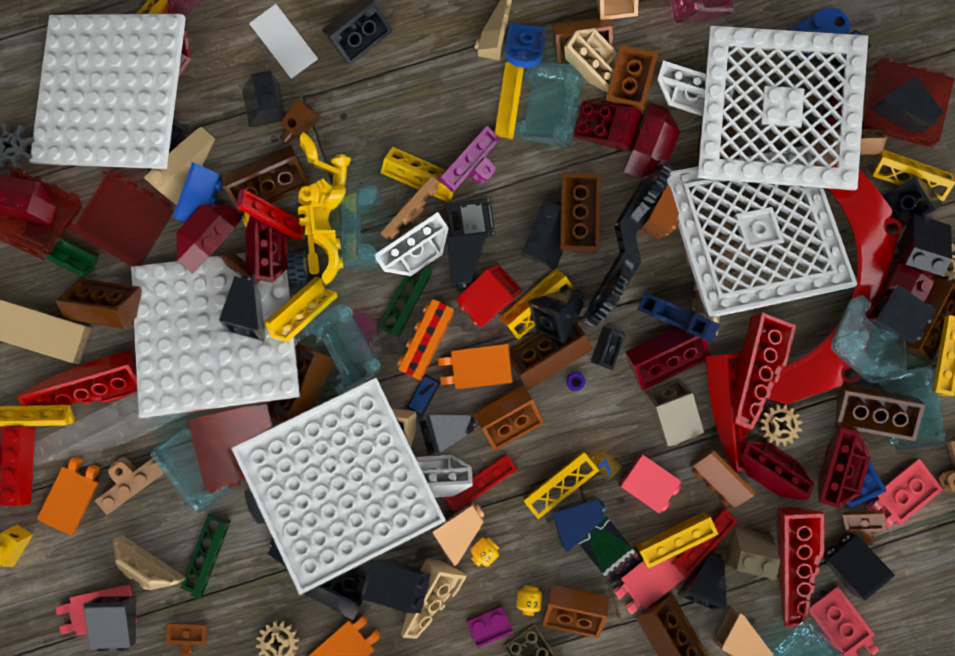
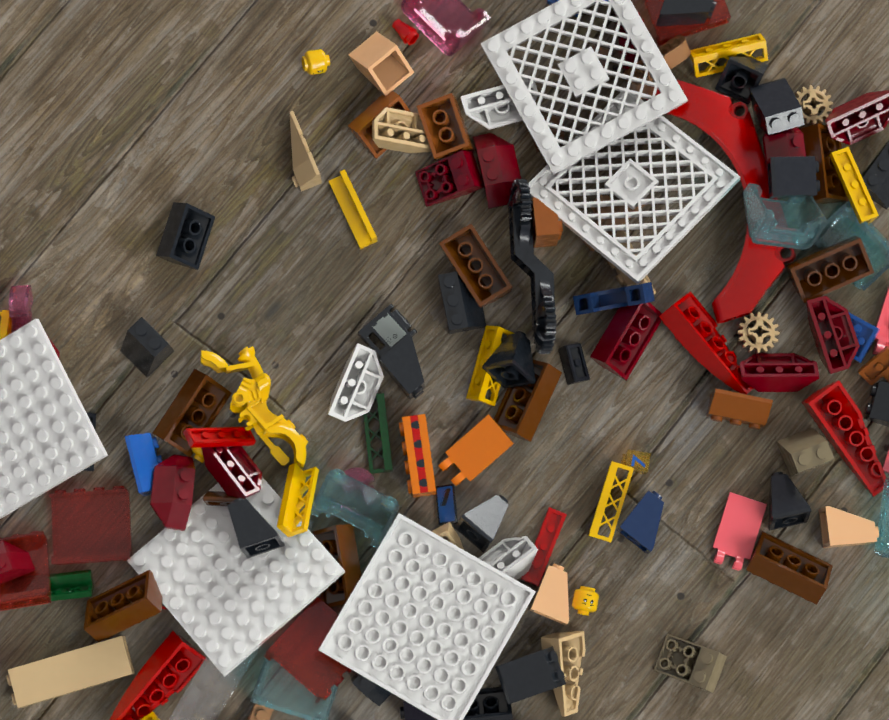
camera: 30 degrees left, 5 degrees down
tan wedge [144,126,215,206] -> none
white sticker [249,4,318,78] -> none
reddish brown torso [279,99,321,144] -> none
black wheel [287,250,310,286] -> none
clear light blue windscreen [341,185,380,269] -> none
yellow fence [380,147,454,203] -> none
medium nougat plate [380,176,439,240] -> none
magenta plate [439,126,500,192] -> none
red slope [456,263,524,328] -> none
magenta plate [466,605,513,648] -> none
dark orange slope [474,385,544,452] -> none
blue plate [505,23,547,68] -> none
clear light blue windscreen [515,63,583,148] -> none
yellow head [516,585,543,616] -> none
dark orange slope [542,585,609,638] -> none
dark purple plate [566,372,585,391] -> none
slope [578,516,641,584] -> none
coral brick [619,454,681,514] -> none
yellow fence [635,512,718,569] -> none
slope [644,379,704,447] -> none
red tile [671,508,739,578] -> none
red wedge [733,312,796,430] -> none

